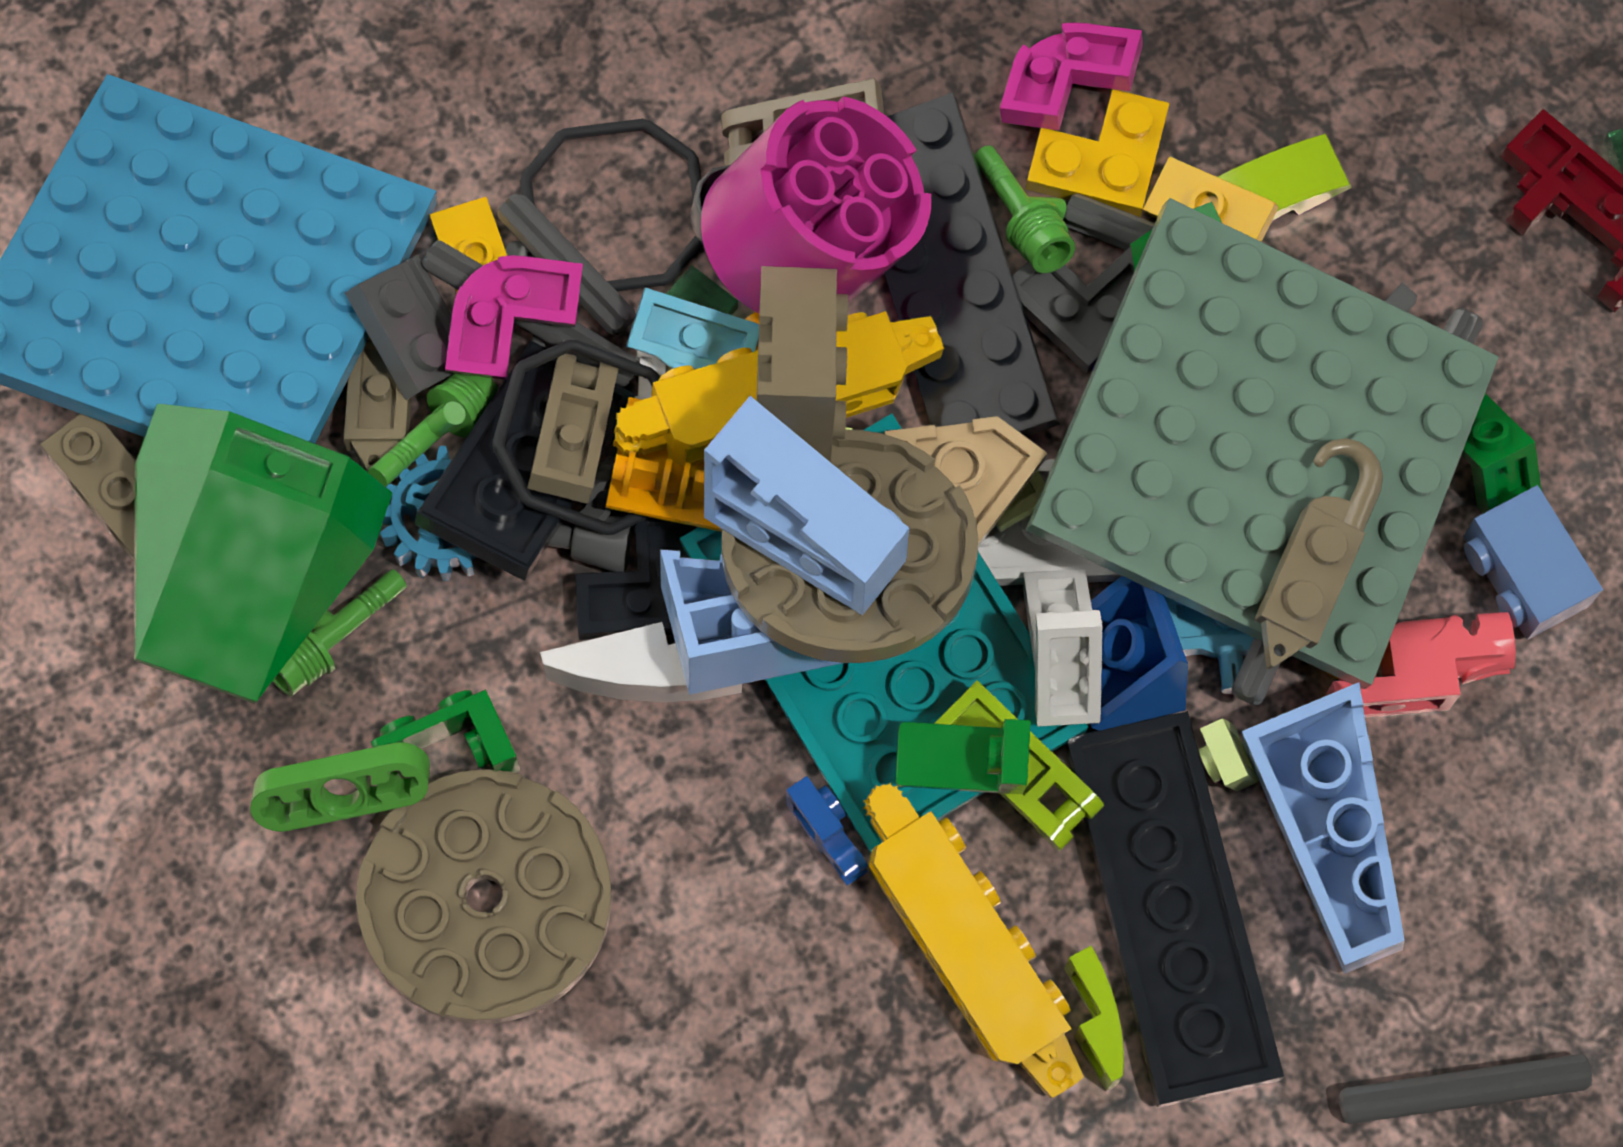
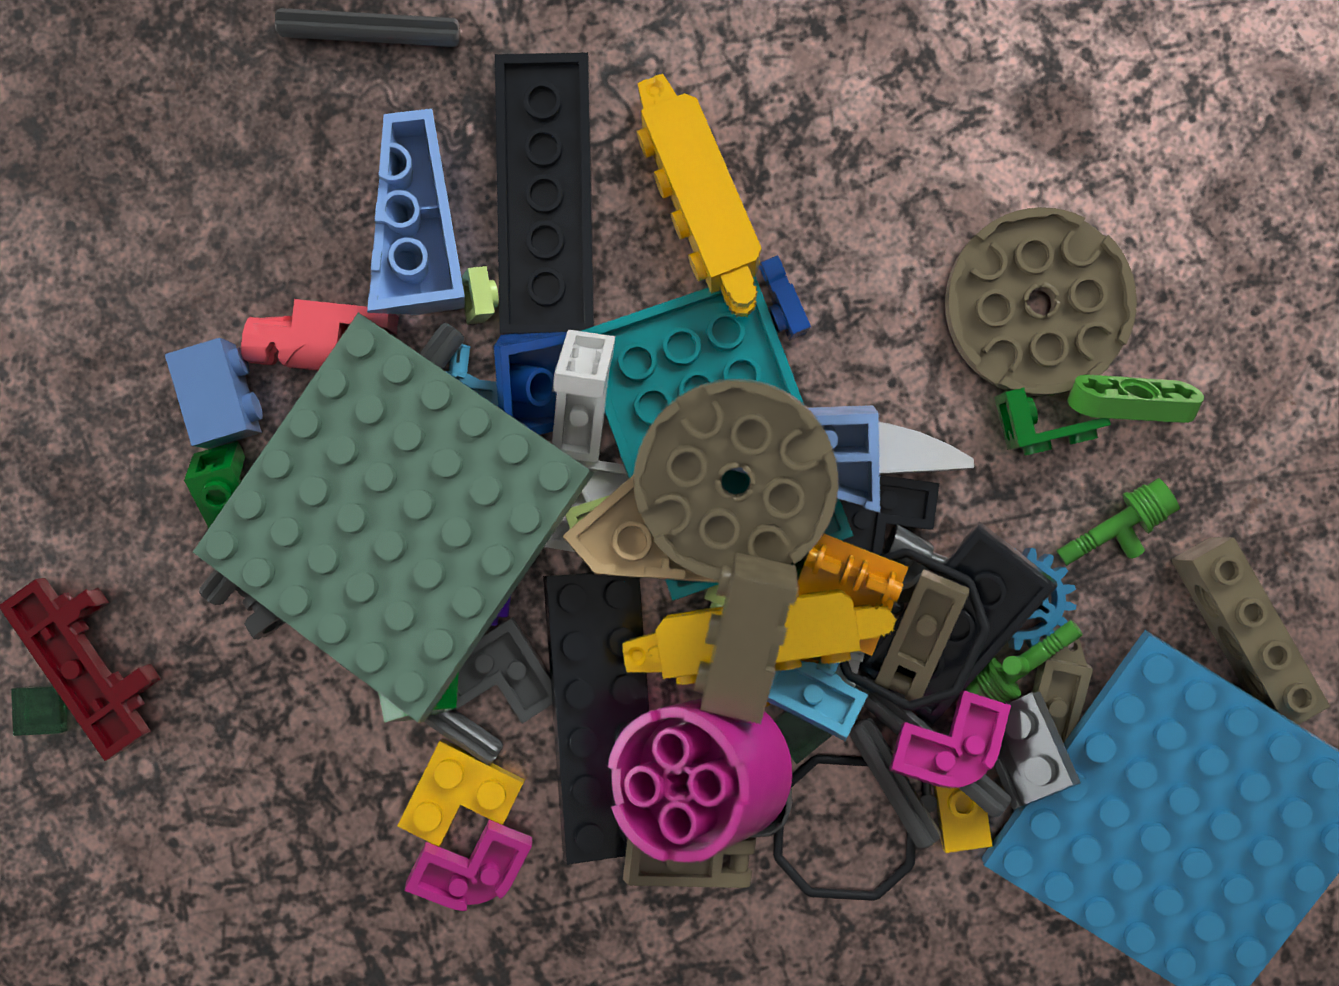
camera: 165 degrees left, 15 degrees up
green wedge [134,403,392,704] -> none
light blue wedge [704,396,909,616] -> none
green bracket [895,719,1031,795] -> none
lime plate [934,680,1104,851] -> none
bright green piece [975,145,1076,273] -> none
lime slope [1064,945,1124,1091] -> none
yellow plate [1143,156,1279,242] -> none
lime slope [1218,134,1352,220] -> none
dark tan plate [1254,438,1383,669] -> none

